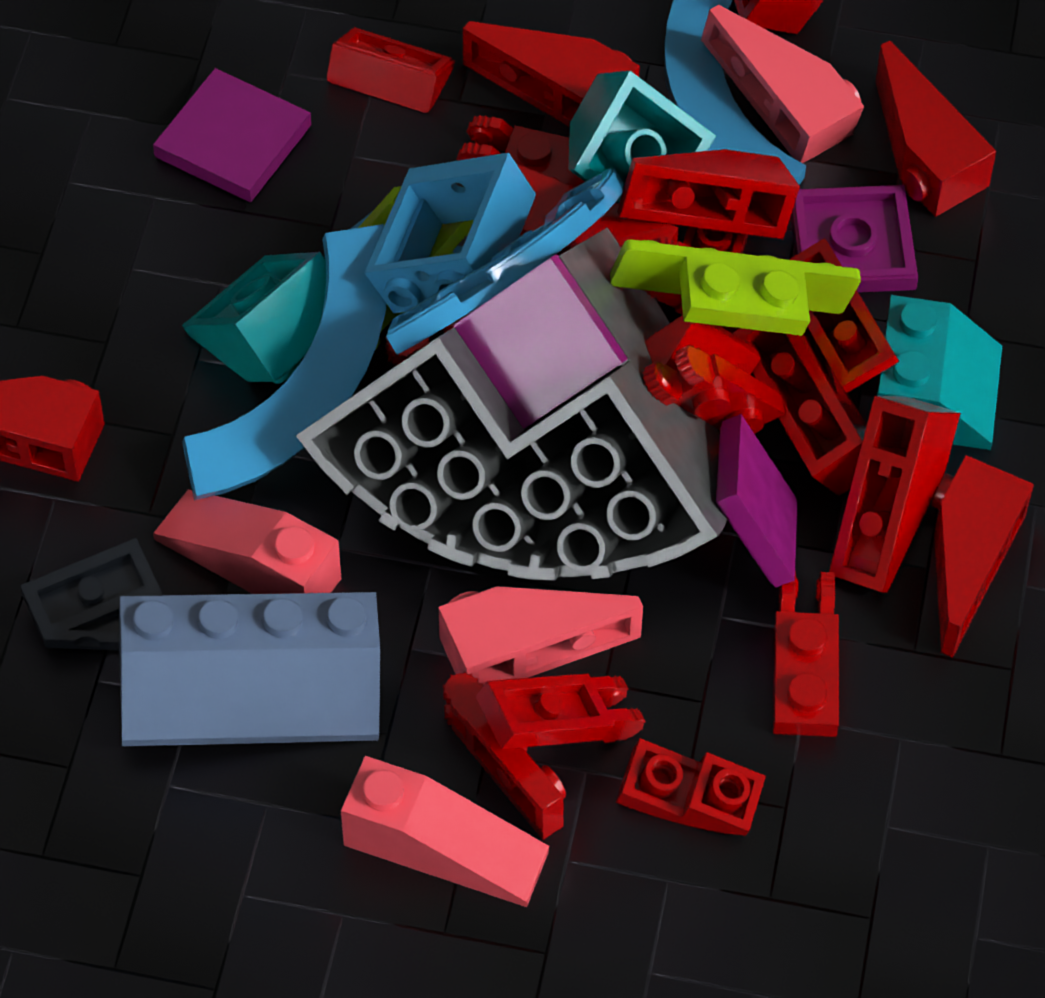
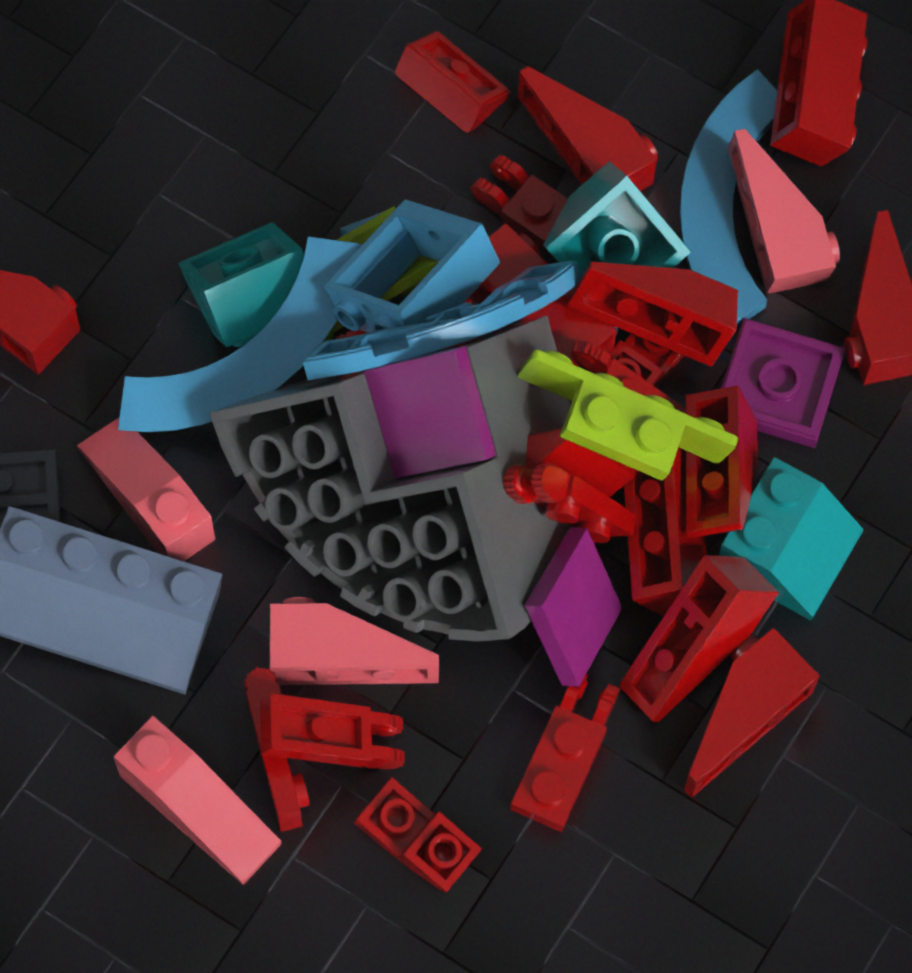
camera: 20 degrees right, 10 degrees up
magenta tile [153,68,312,203] -> none

